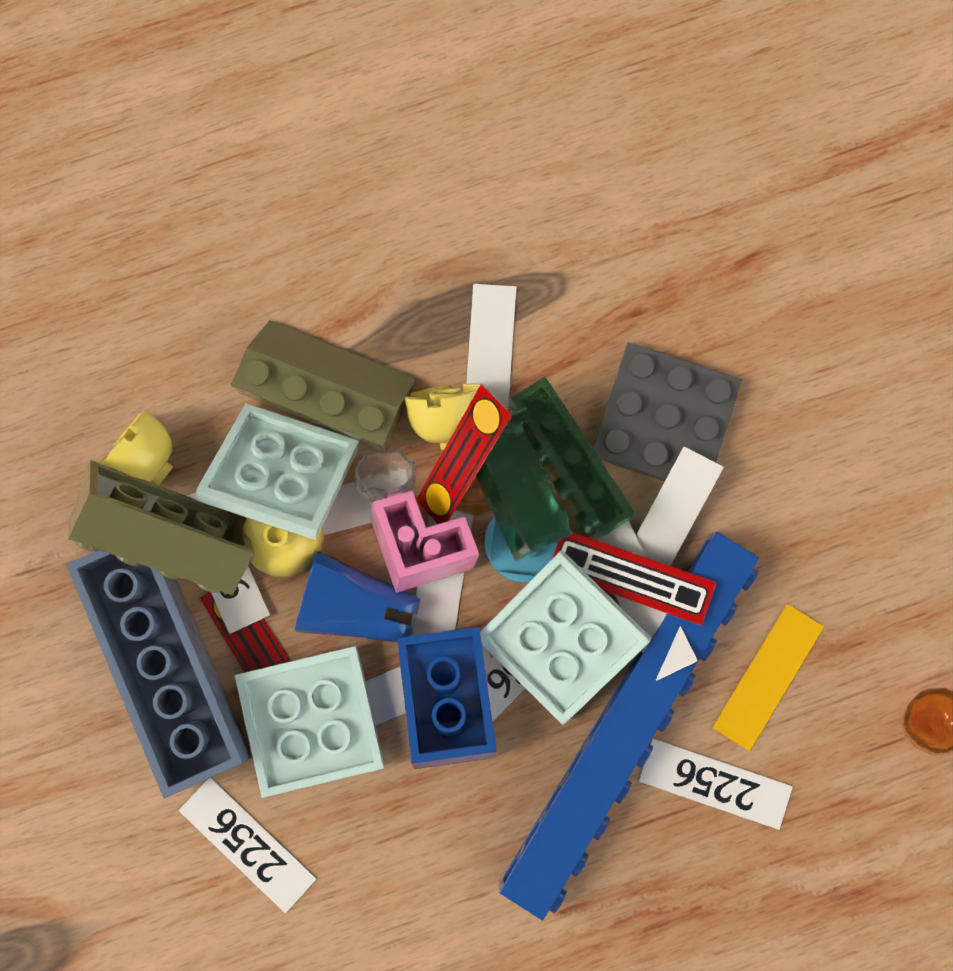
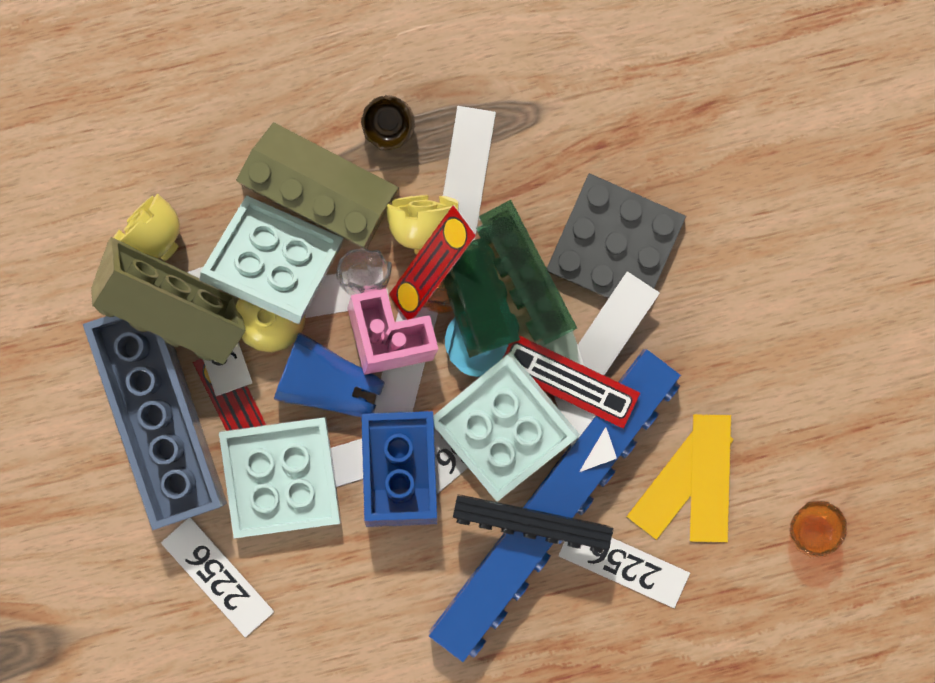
camera: 10 degrees right, 5 degrees up
none -> dark brown hair [361,95,415,151]
none -> black piece [453,494,614,553]
none -> yellow sticker [690,414,731,542]

